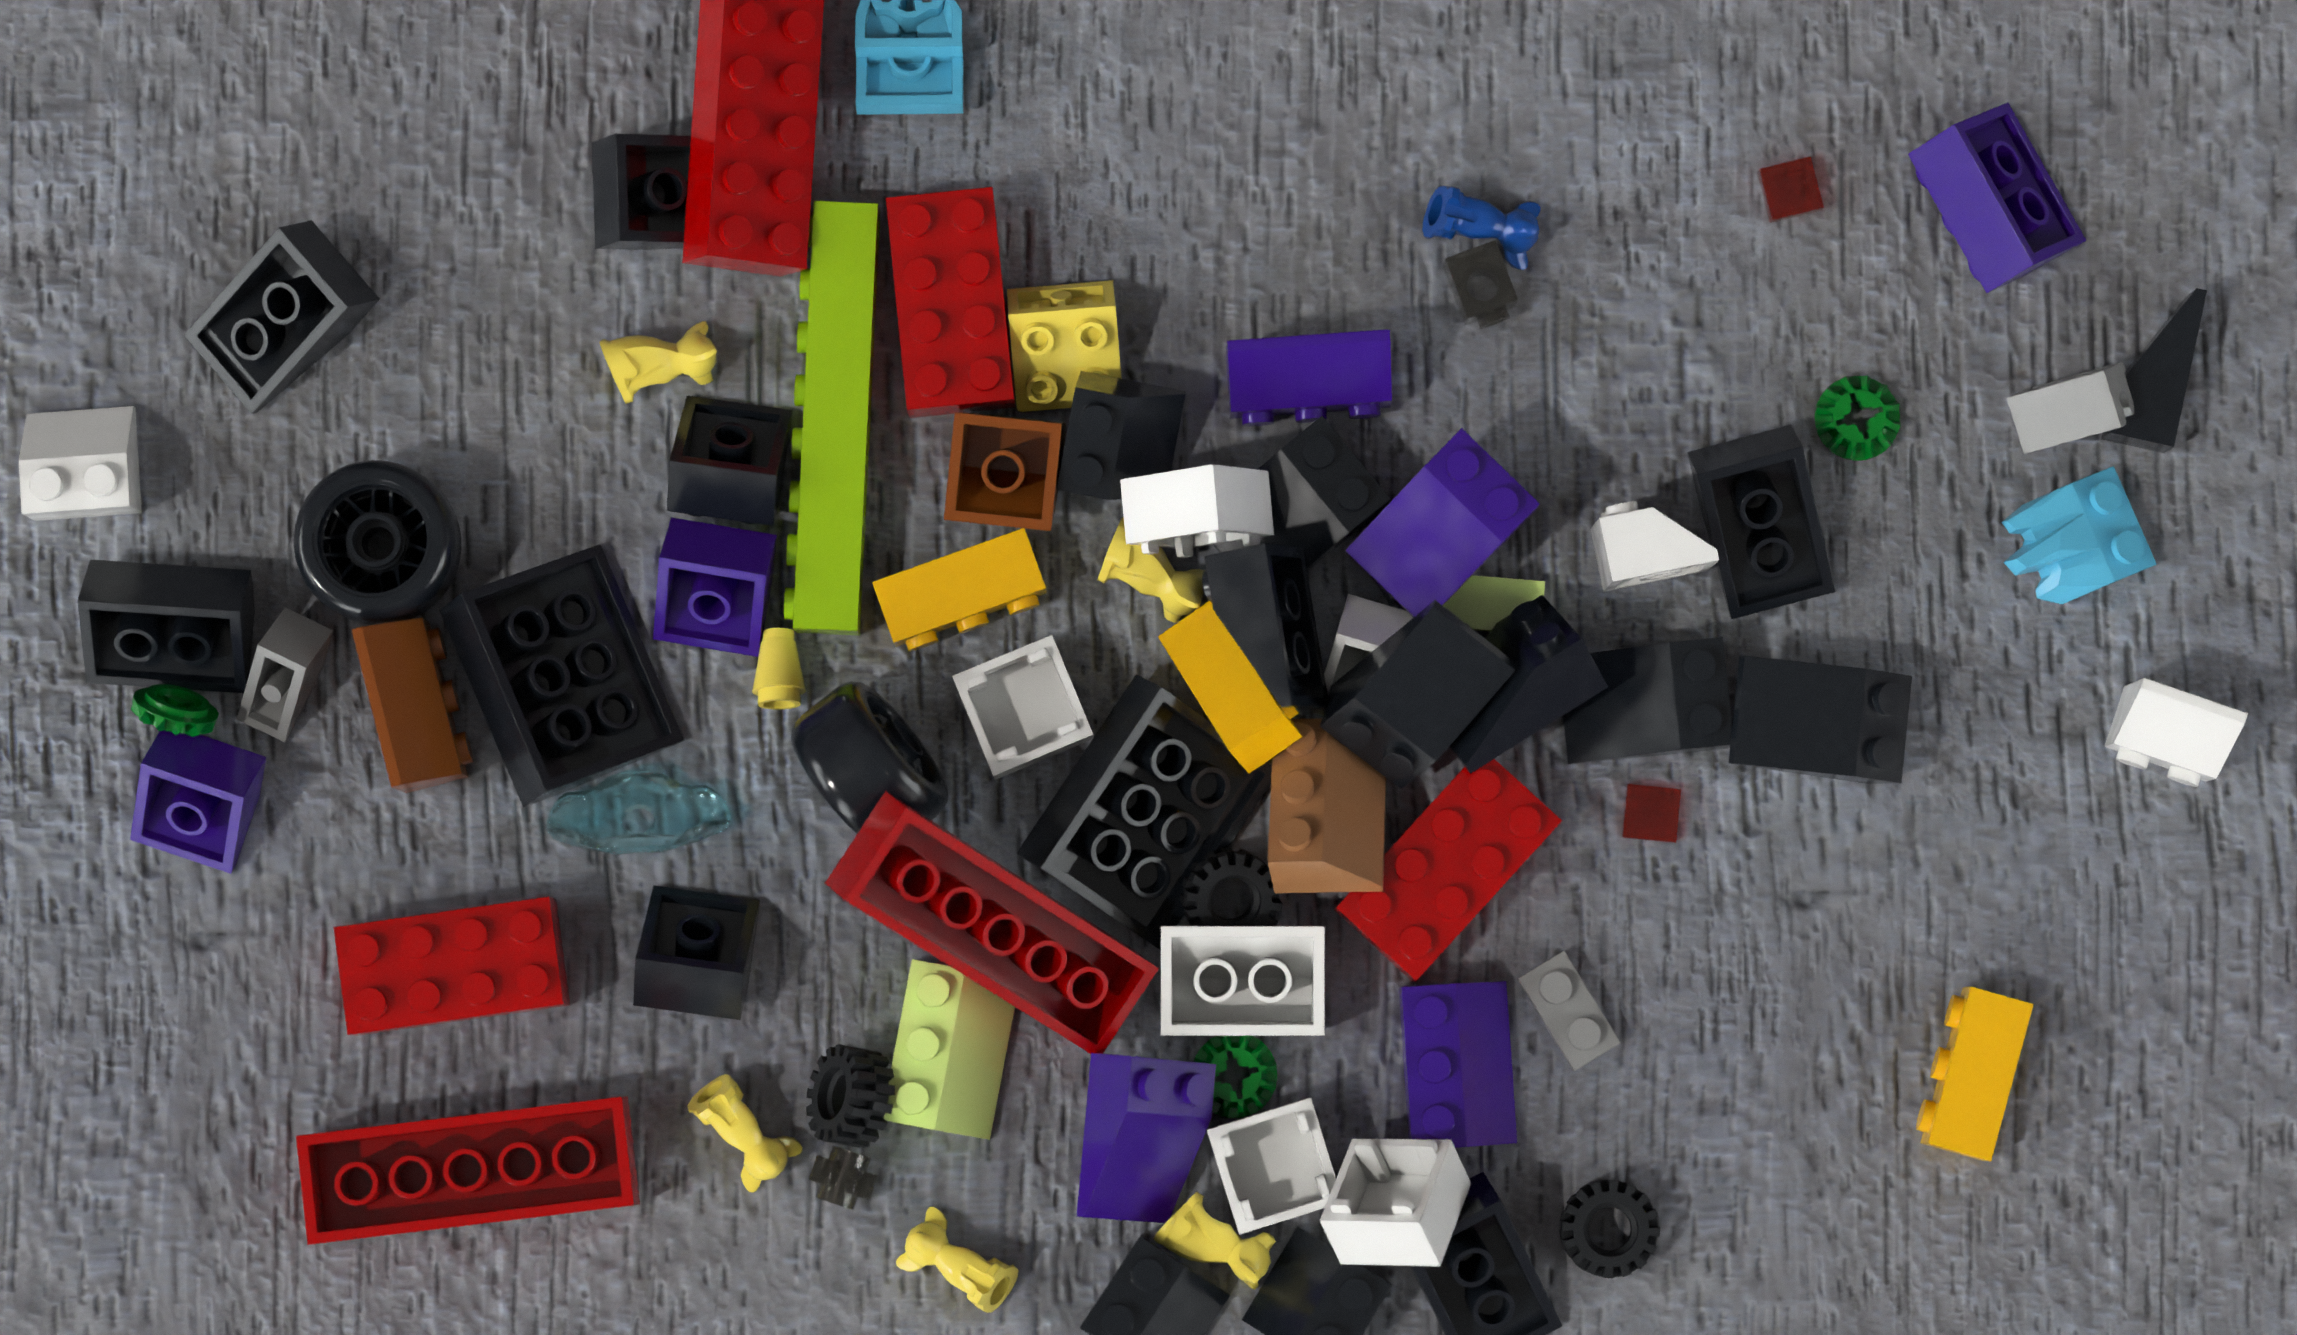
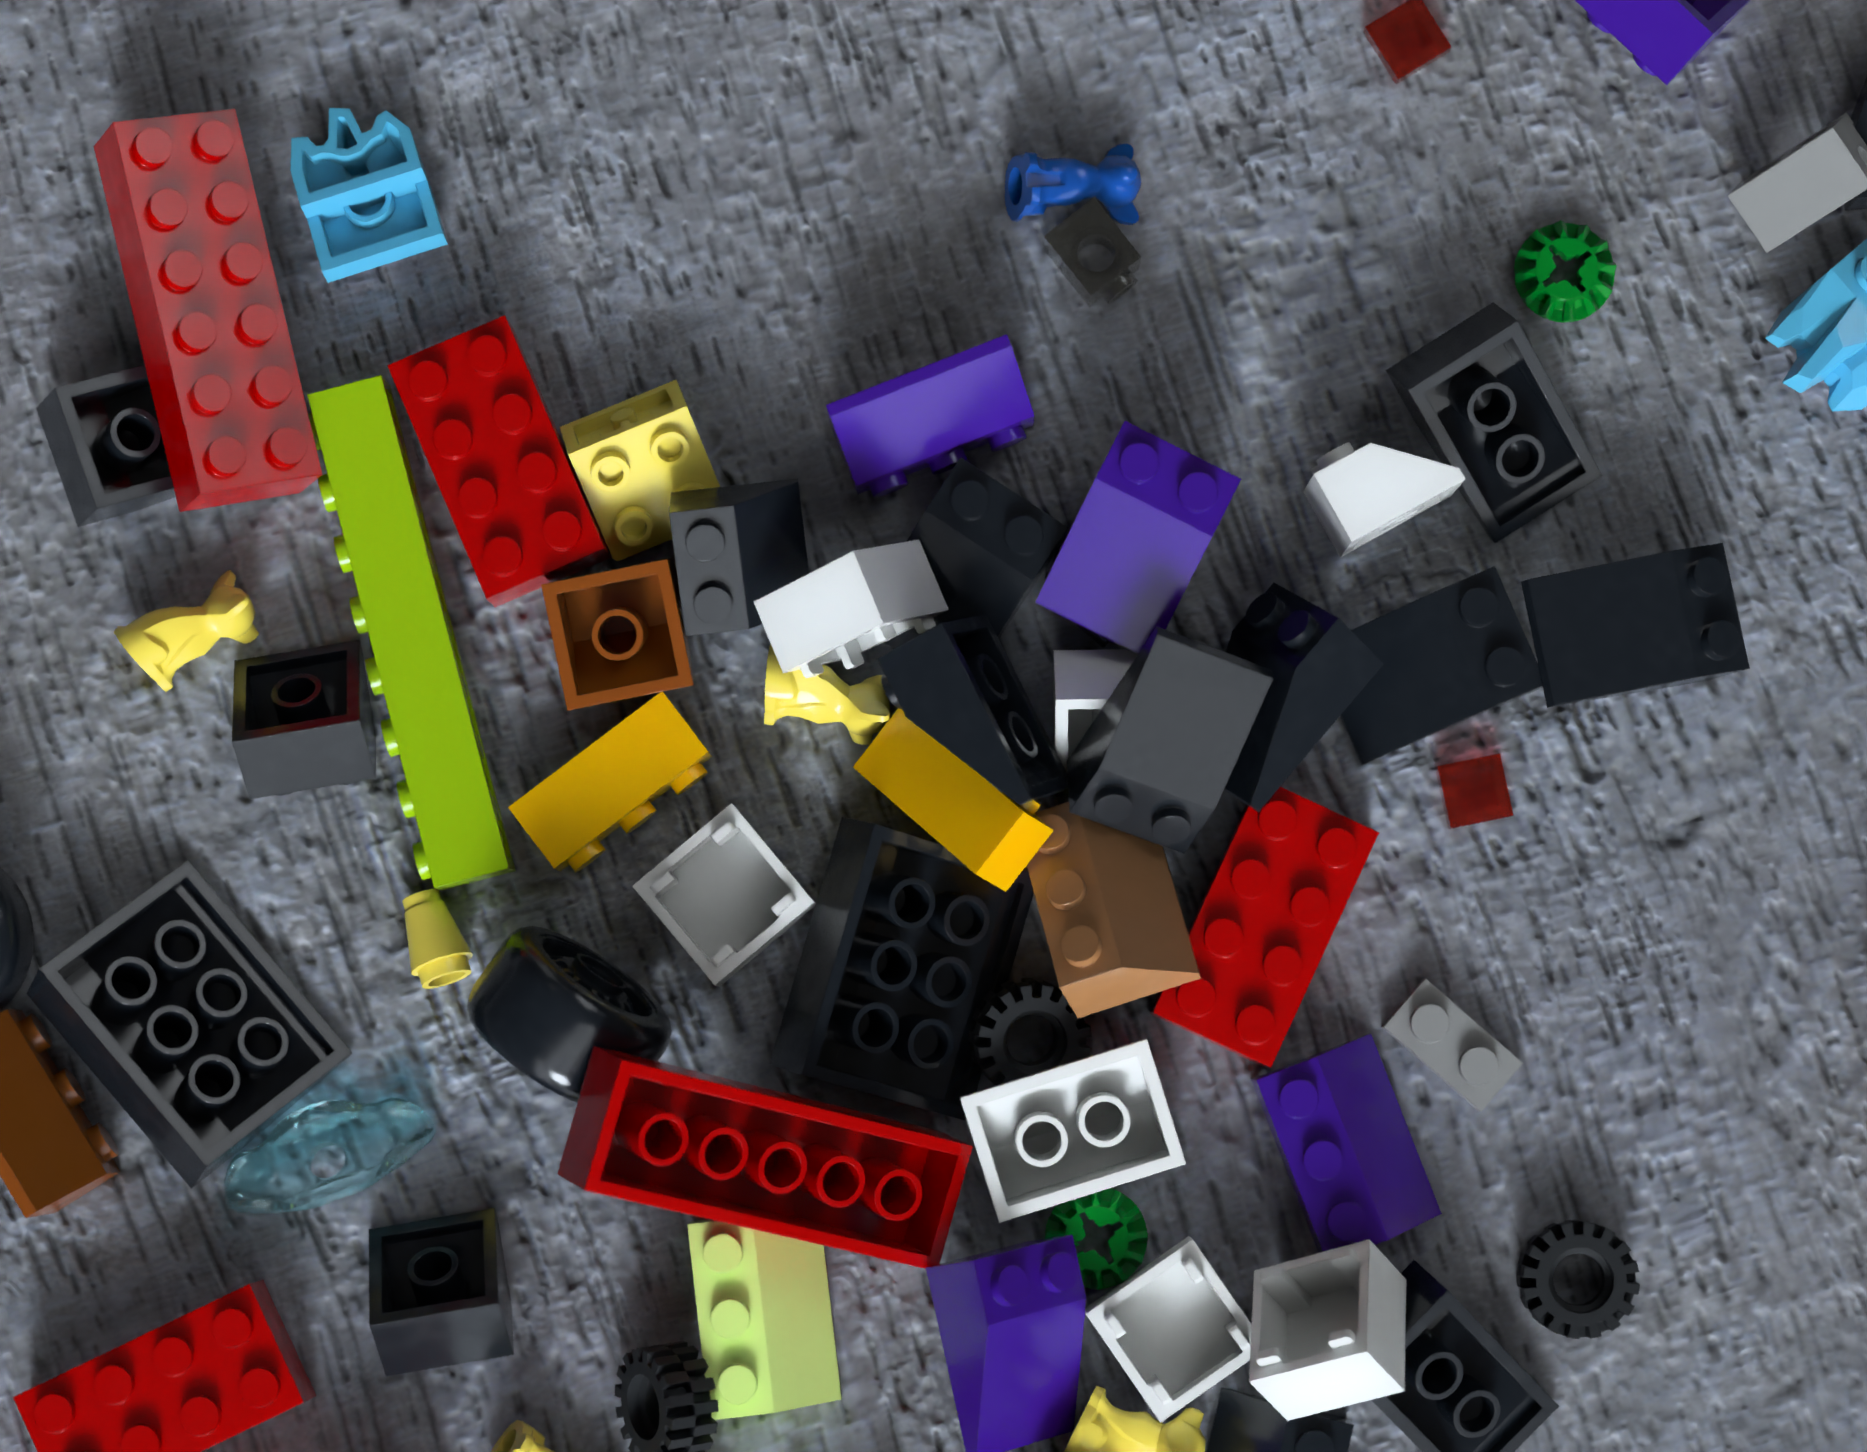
camera: 10 degrees left, 0 degrees up
dark purple slope [653,517,777,657] -> none
yellowish green tile [1443,575,1545,632] -> none

